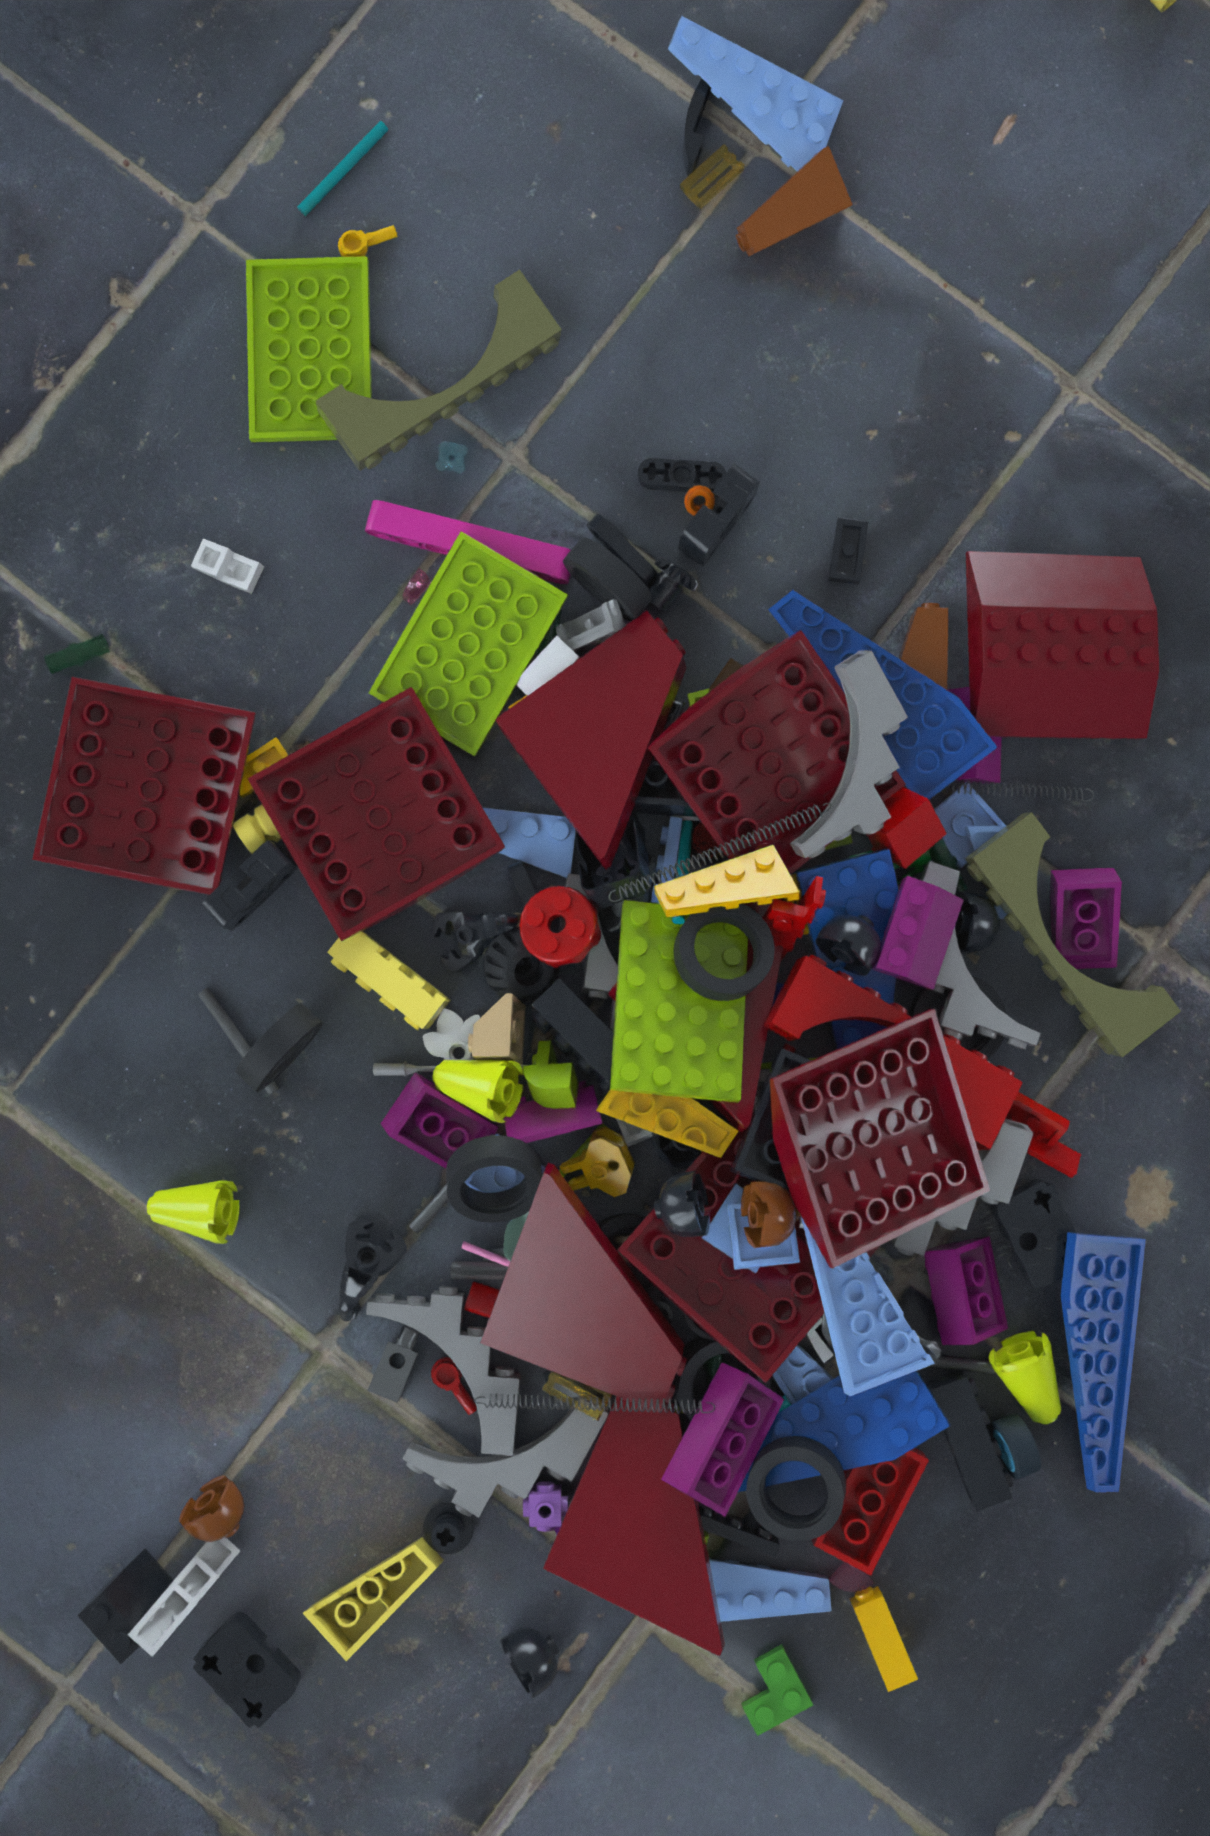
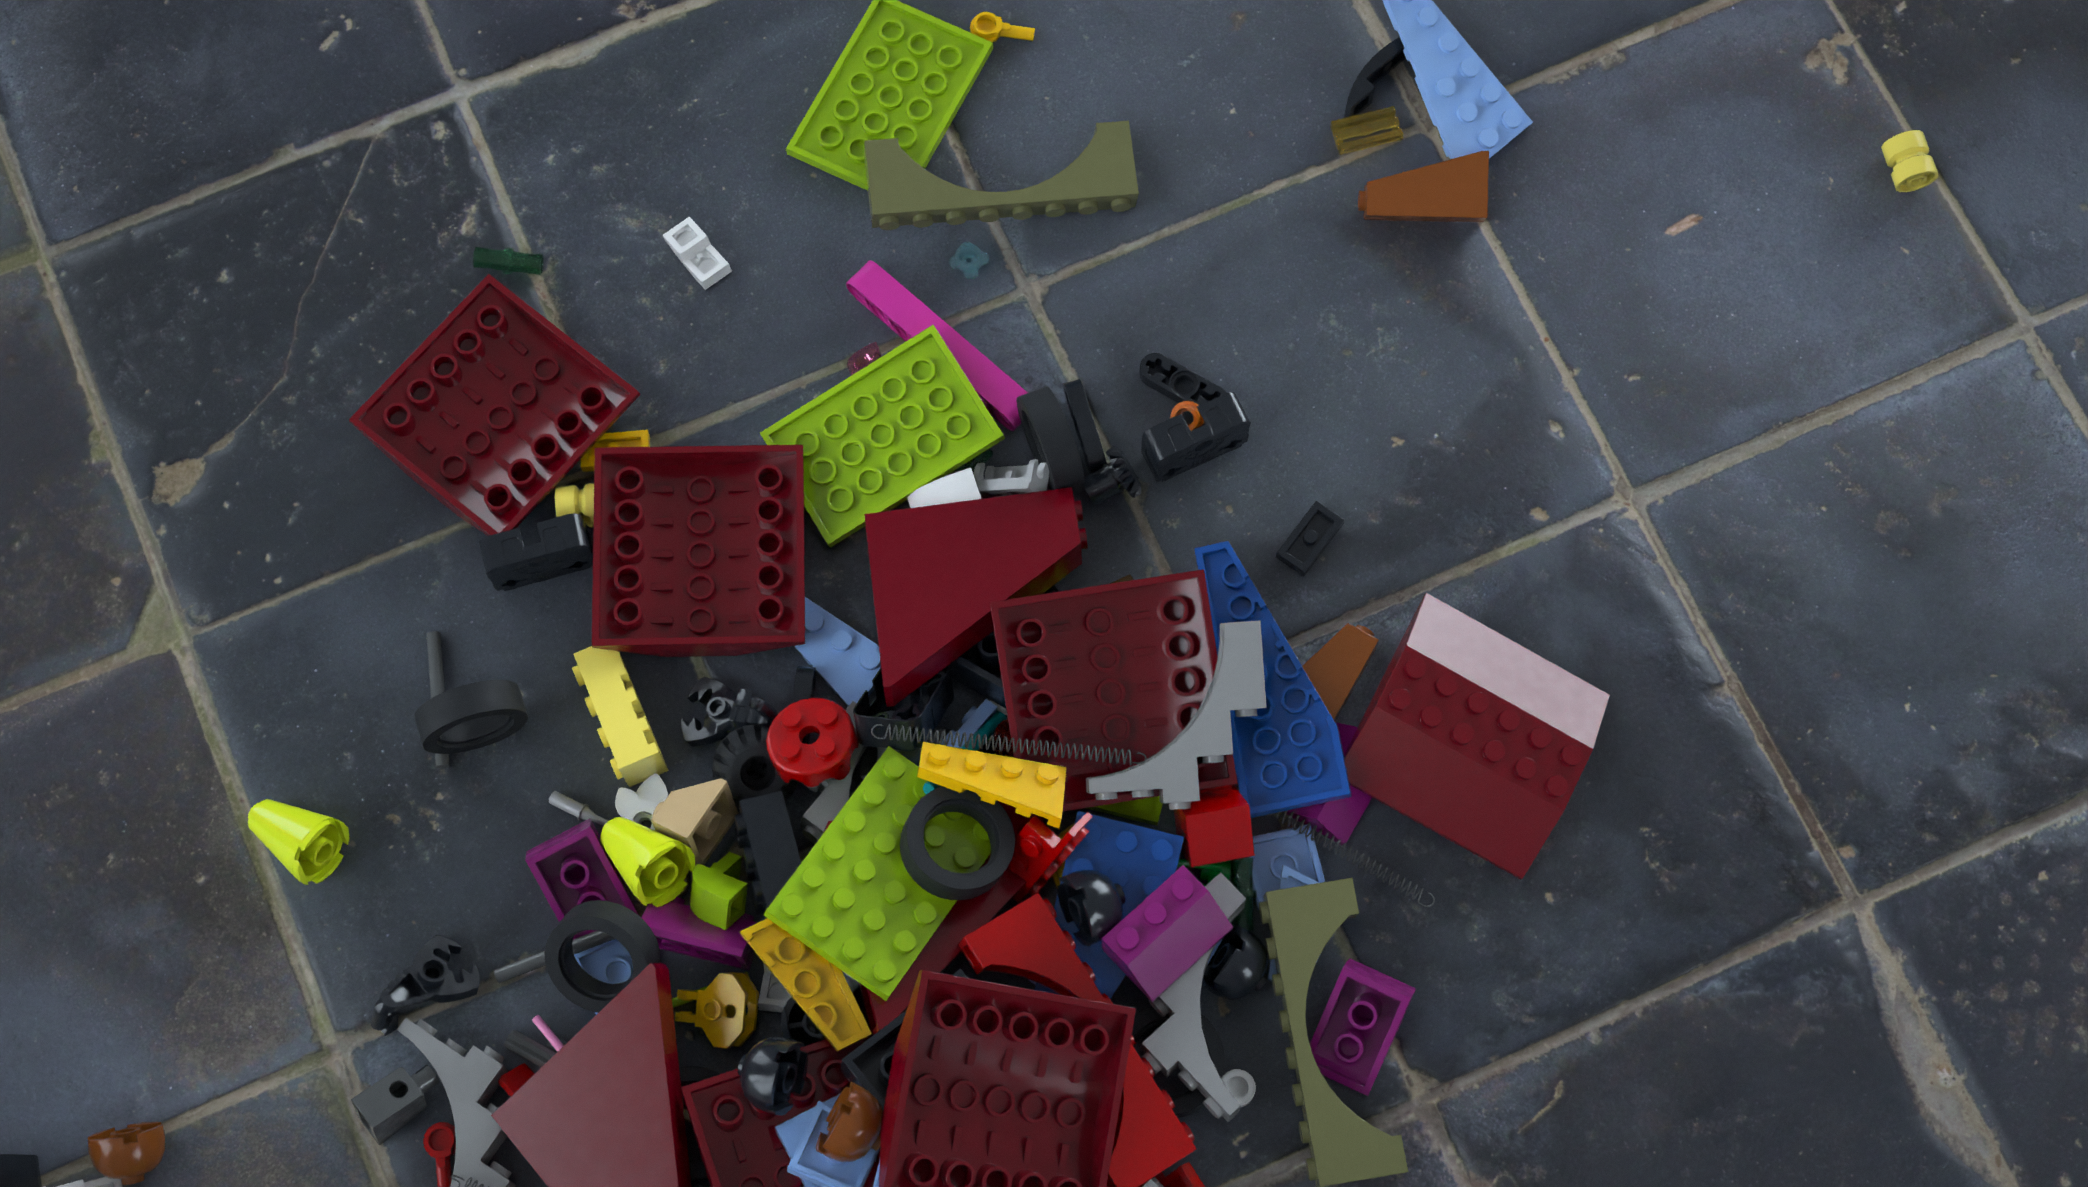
camera: 30 degrees right, 15 degrees down
none -> white tile [1221,1069,1256,1107]

